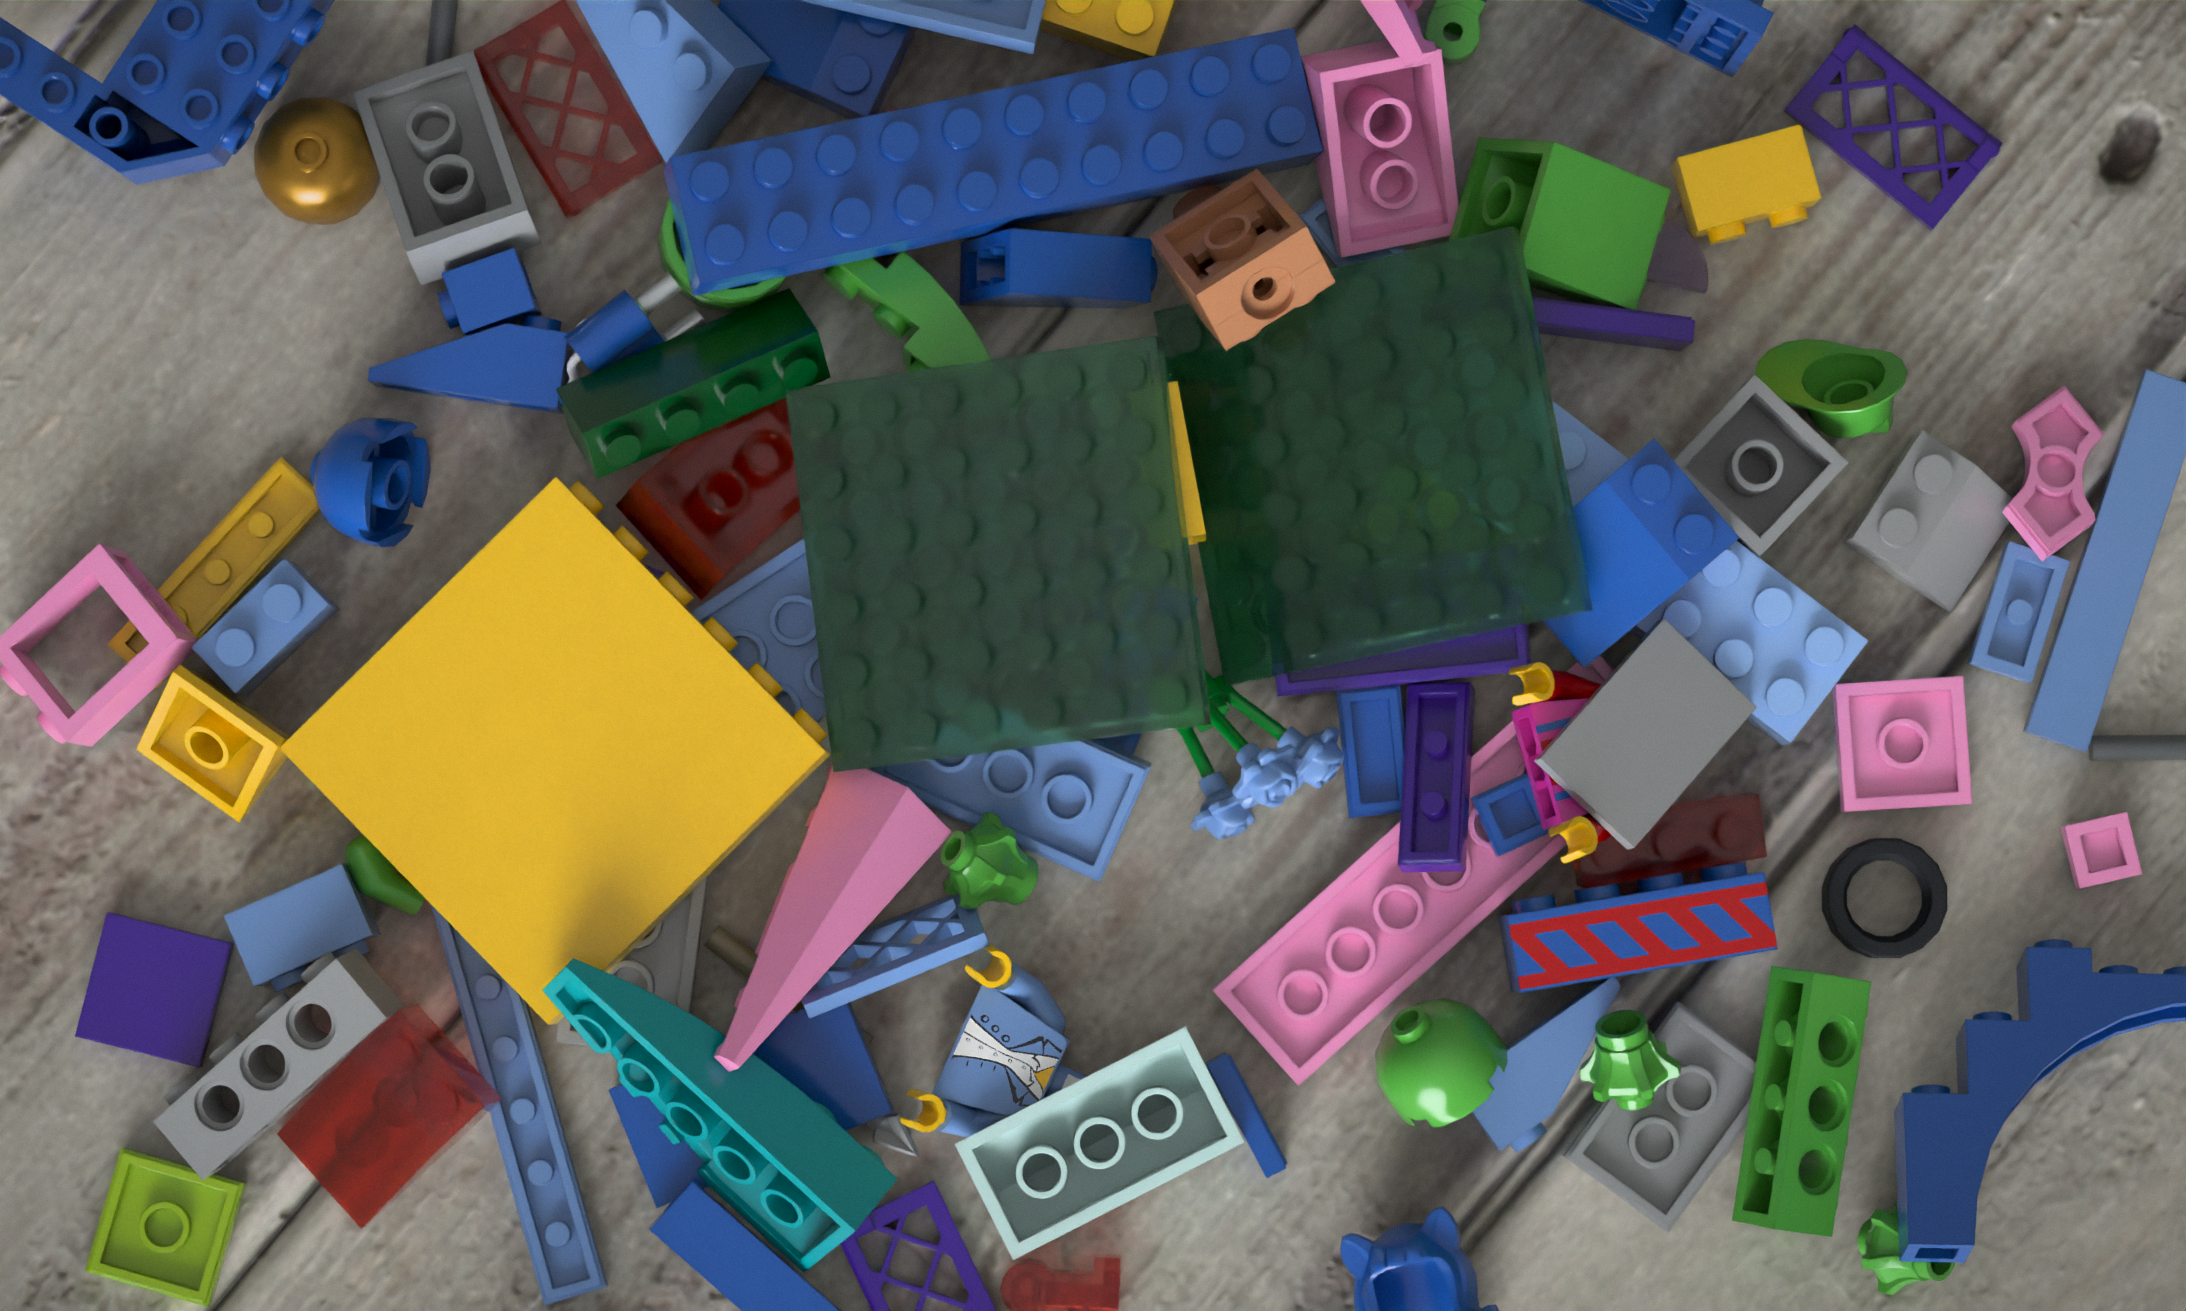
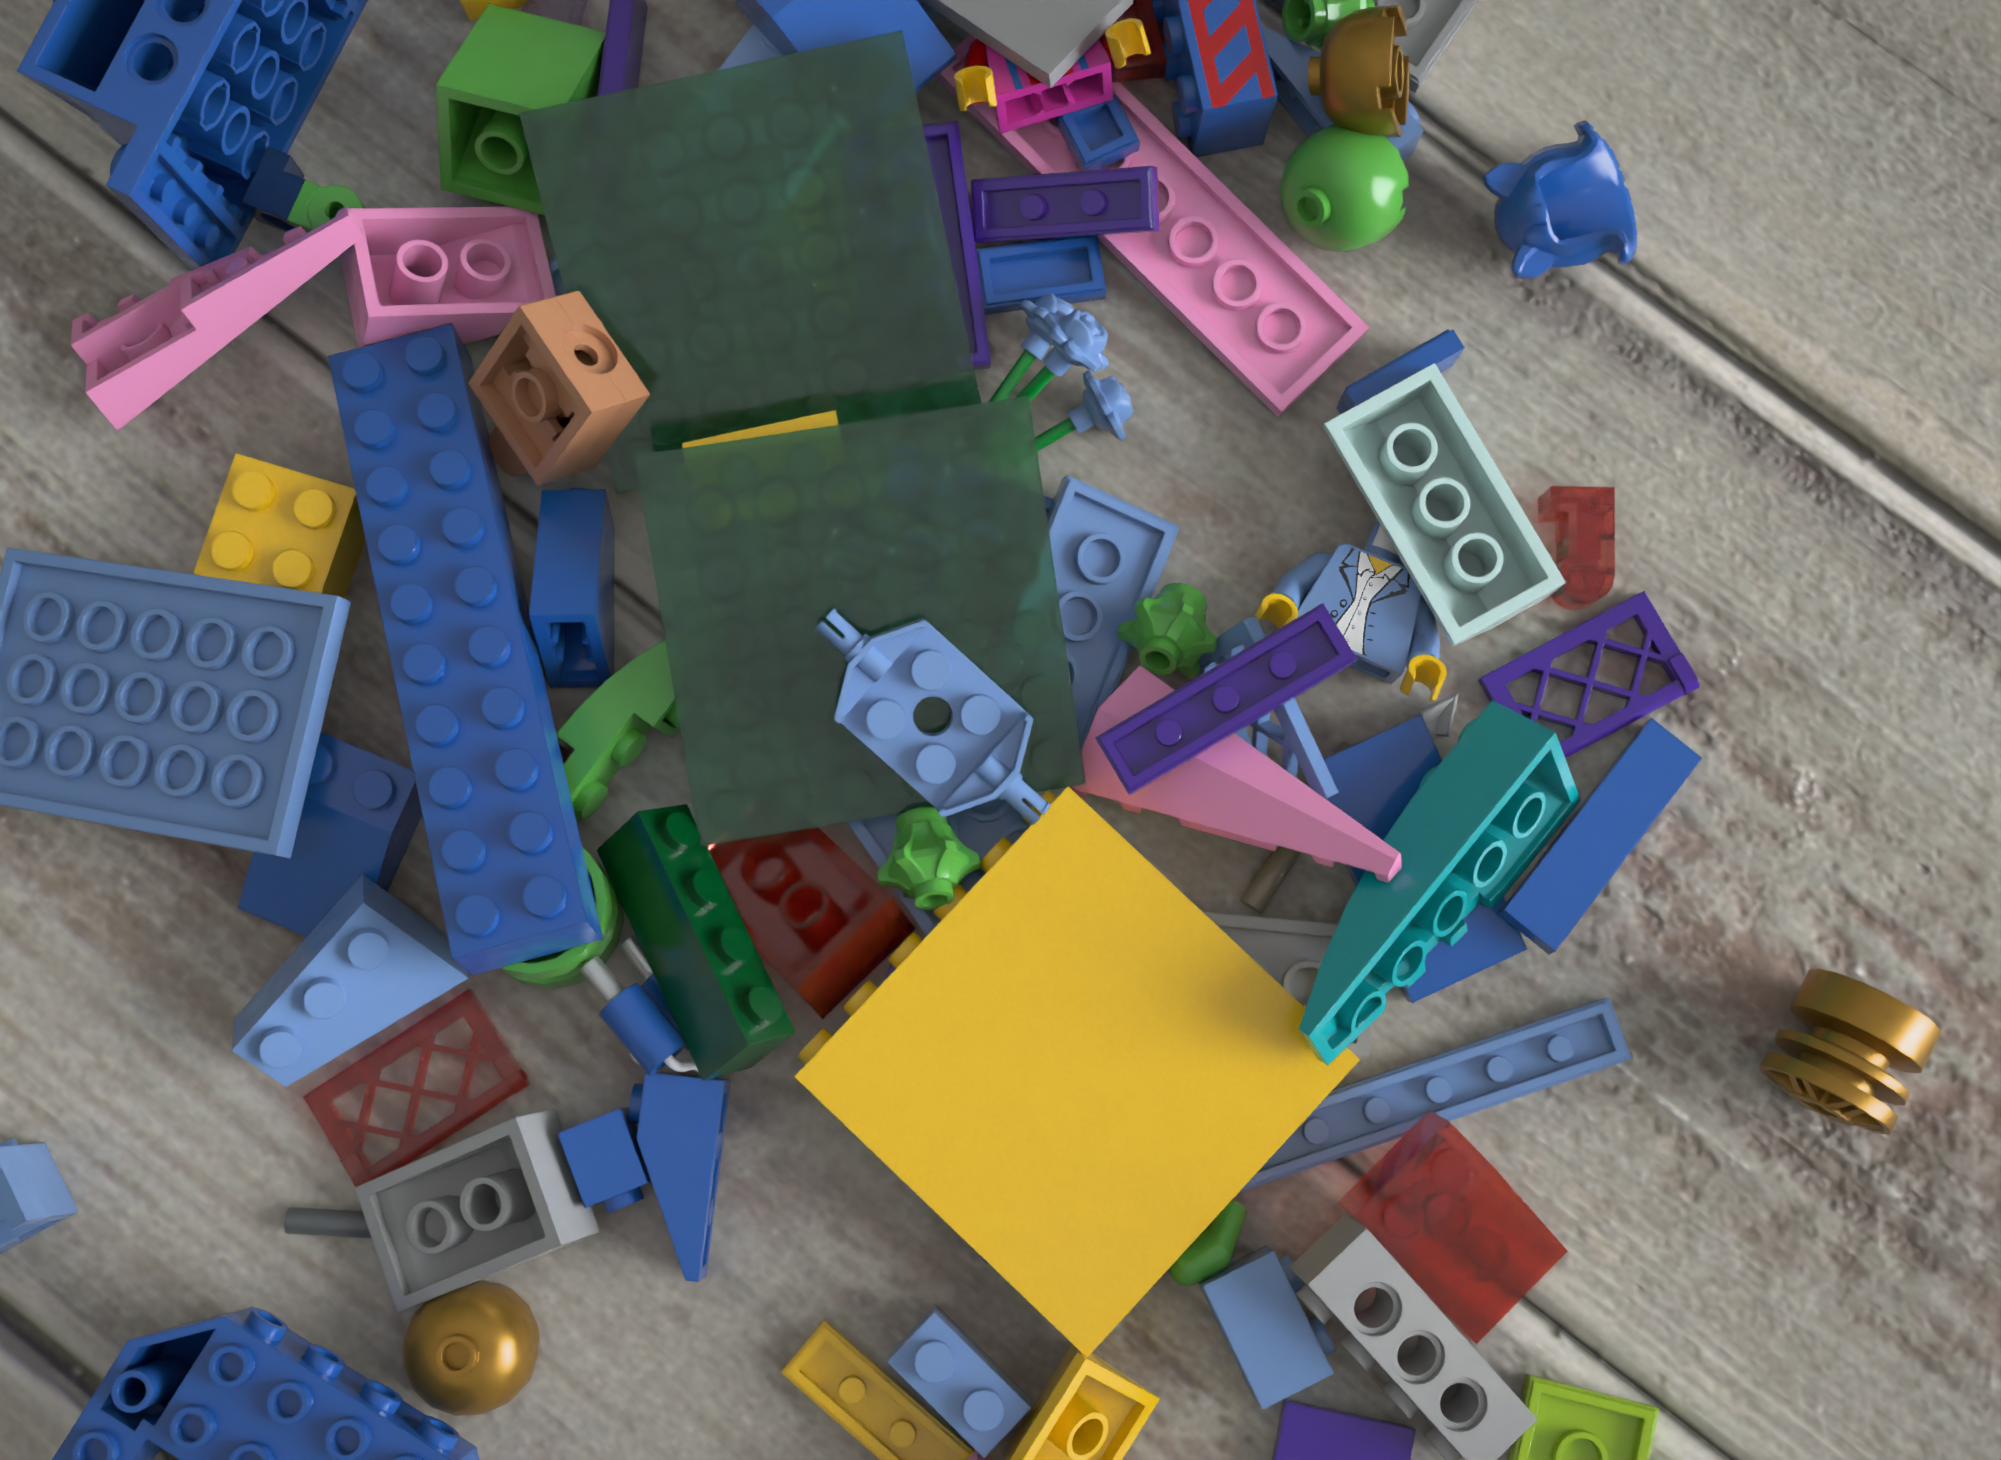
camera: 100 degrees left, 5 degrees down
blue cylinder [310,417,430,547] -> none
none -> medium blue plate [814,608,1051,825]
none -> bright green rock [877,807,981,910]
none -> dark purple tile [1095,603,1357,796]
none -> pearl gold cylinder [1308,5,1409,138]

